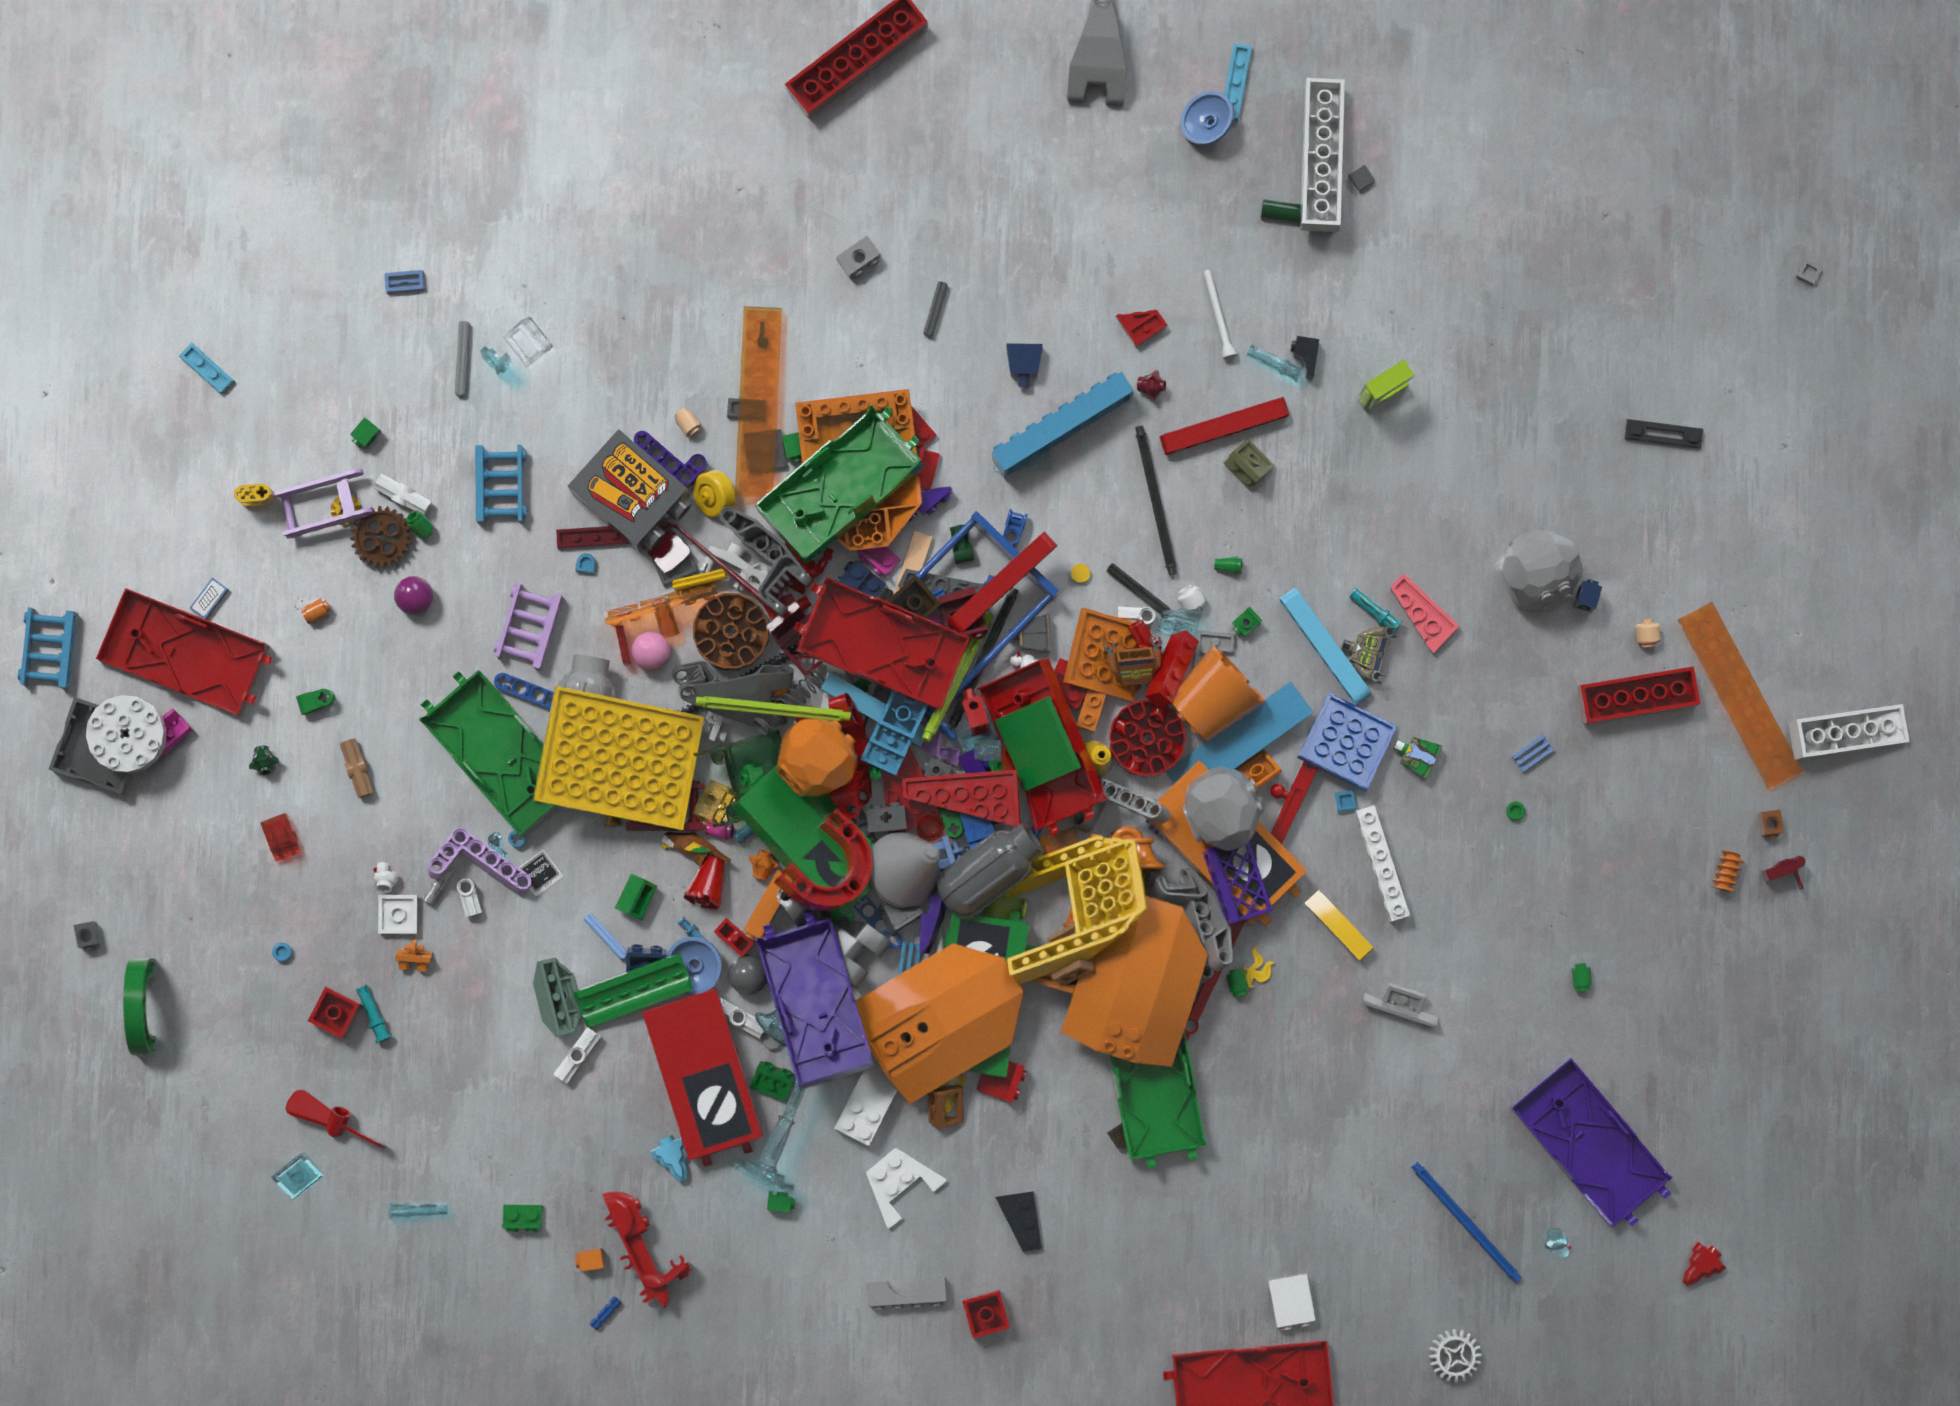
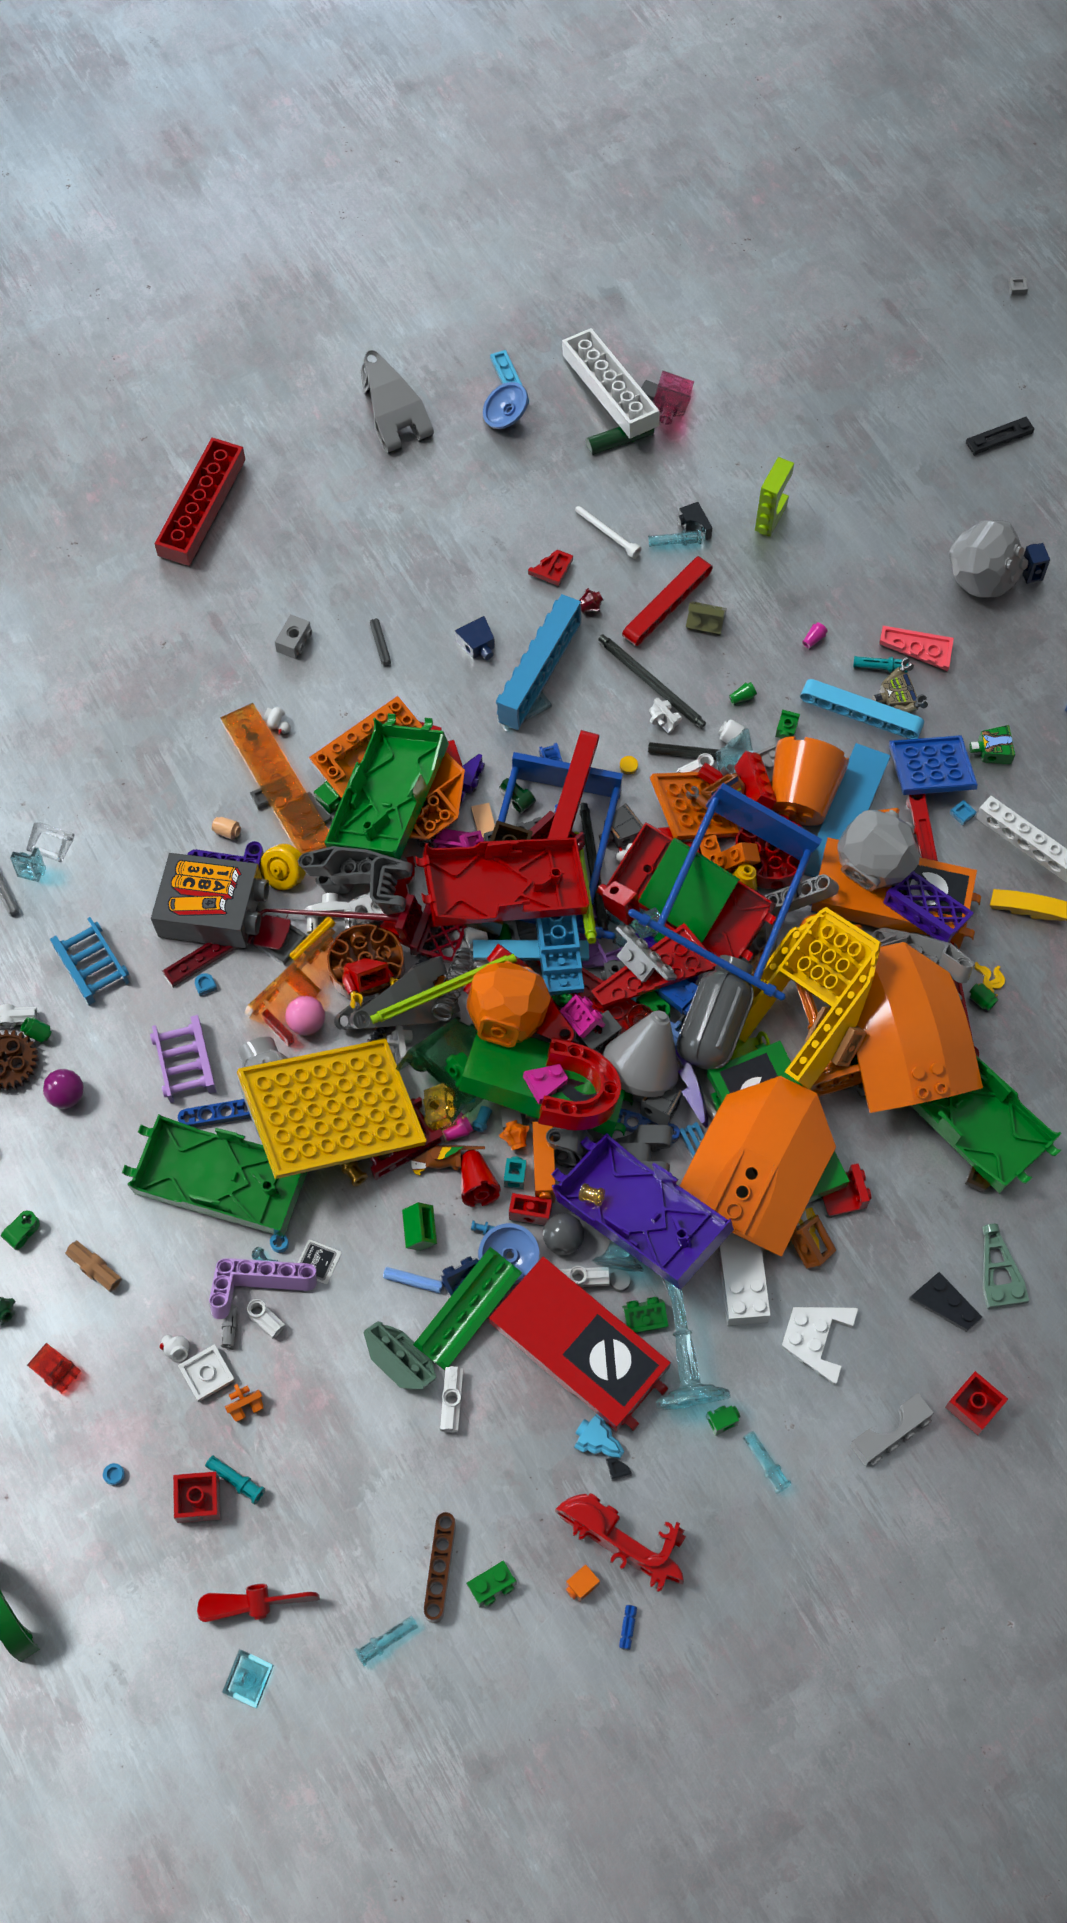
camera: 30 degrees left, 20 degrees down
none -> white animal [262,707,291,735]
none -> red torso [342,958,399,1008]
none -> reddish brown beam [424,1512,456,1623]
none -> dark pink bracket [459,831,484,847]
none -> teal brick [504,1156,527,1189]
none -> dark pink wing [523,1064,568,1104]
none -> dark pink bracket [560,994,605,1038]
none -> clear yellow bush [579,1183,605,1206]
none -> black tile [606,1458,632,1481]
none -> light grey bracket [616,925,677,982]
none -> blue piece [628,783,822,1001]
none -> white hips [649,697,682,734]
none -> clear pink plate [653,371,694,425]
none -> orange brick [714,842,761,874]
none -> clear light blue pin [743,1431,792,1494]
none -> dark pink cone [802,622,828,649]
none -> sand green plate [982,1223,1029,1309]

